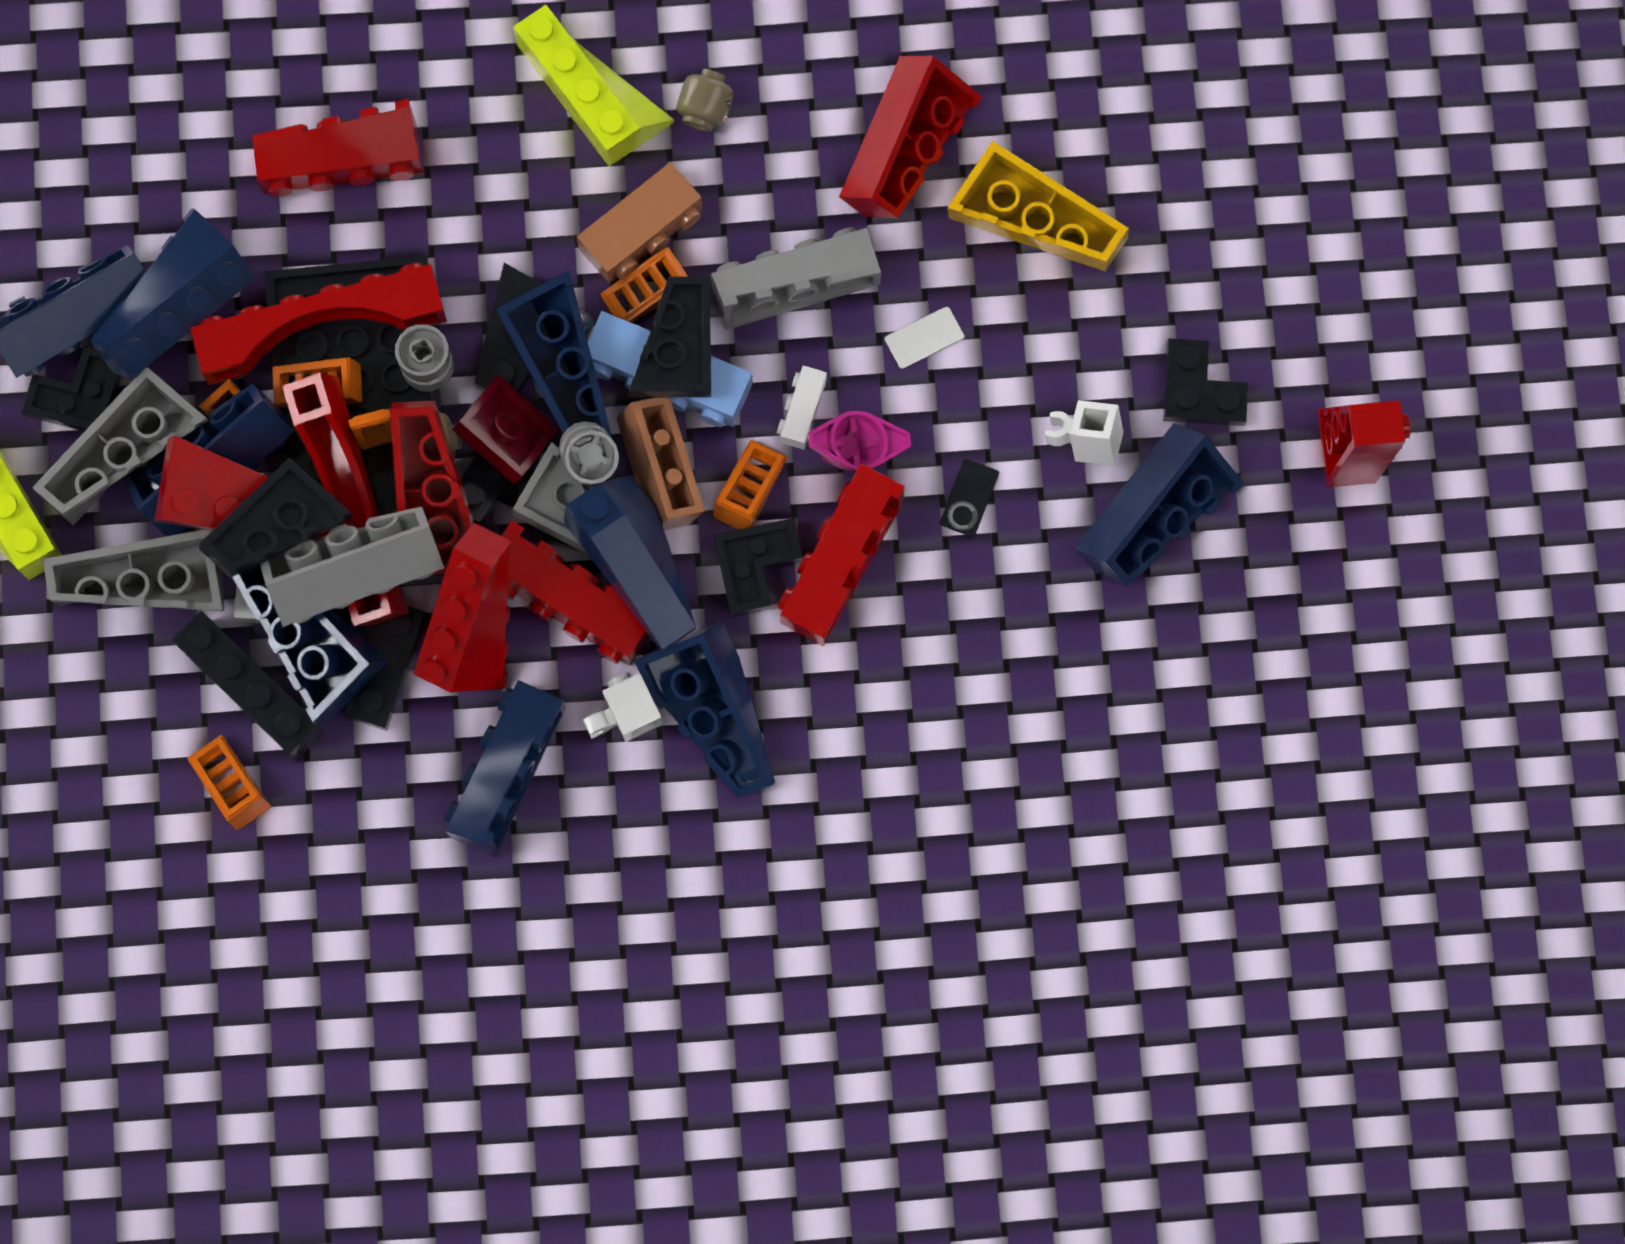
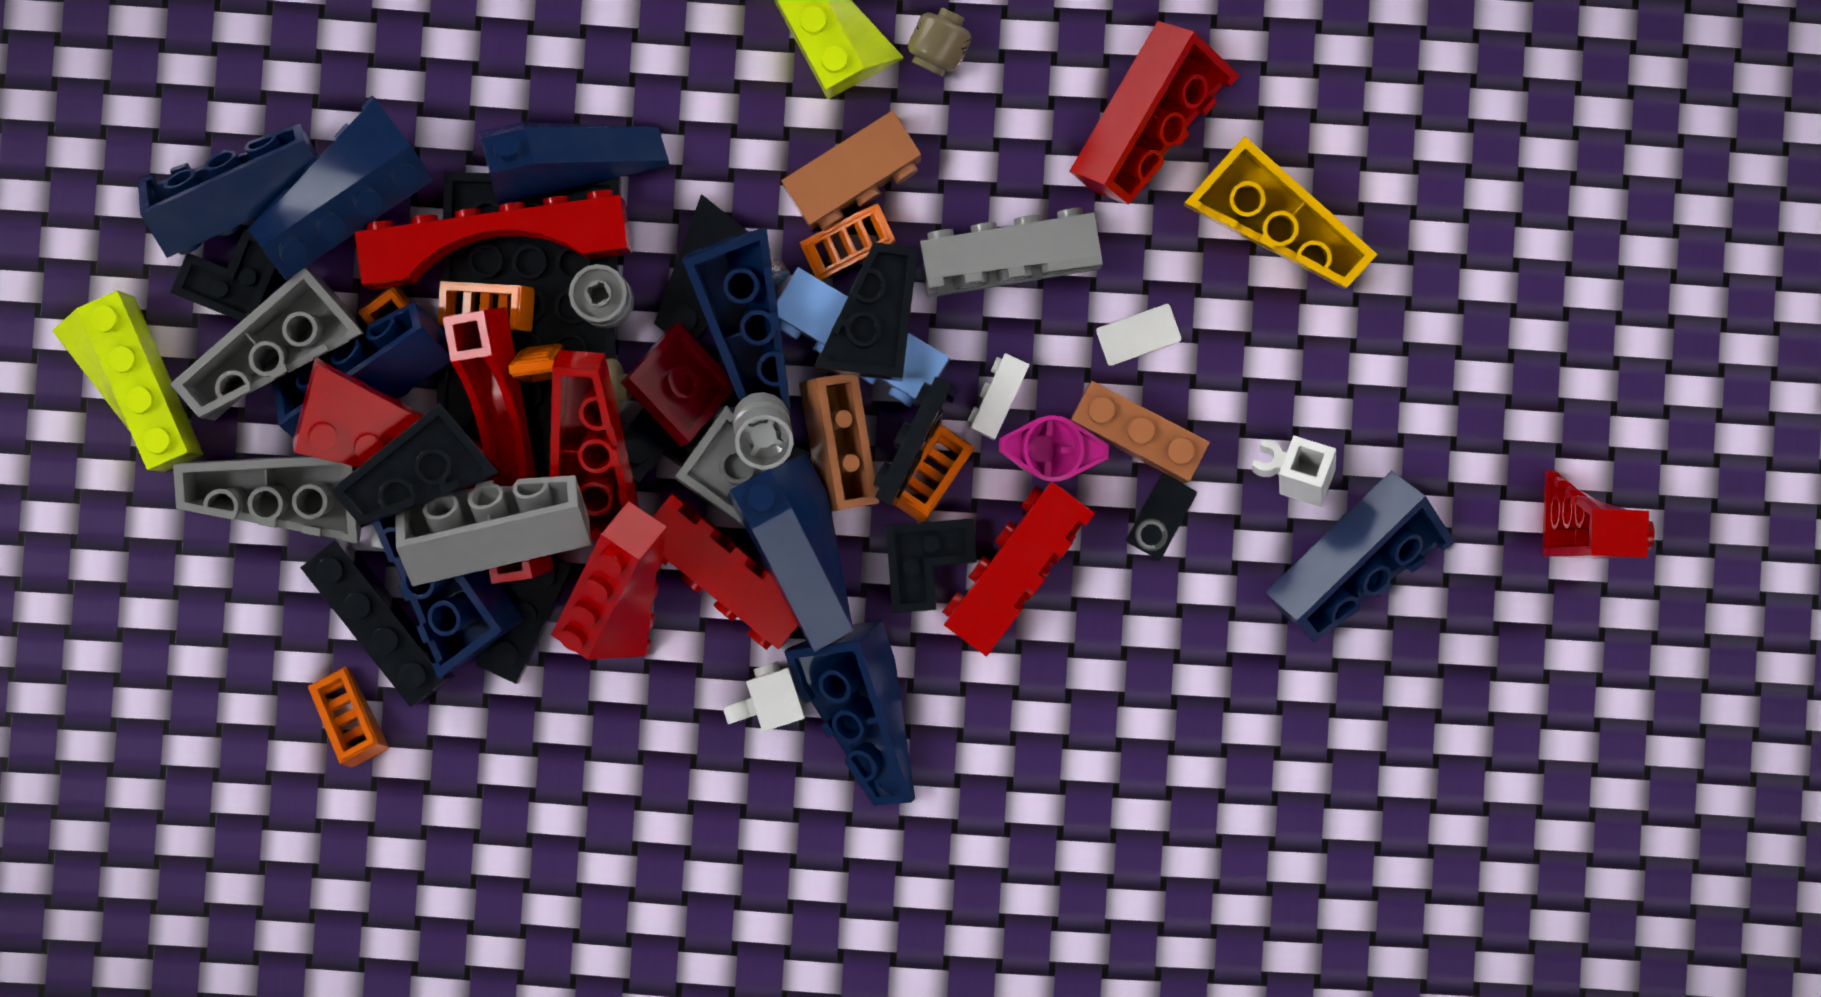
camera: 15 degrees right, 10 degrees up
red wedge [252,99,423,197] -> none
dark blue wedge [444,680,566,857] -> none
black plate [1163,338,1248,426] -> none
none -> dark blue wedge [478,122,669,205]
none -> black wing [873,376,959,506]
none -> nougat brick [1070,381,1210,483]

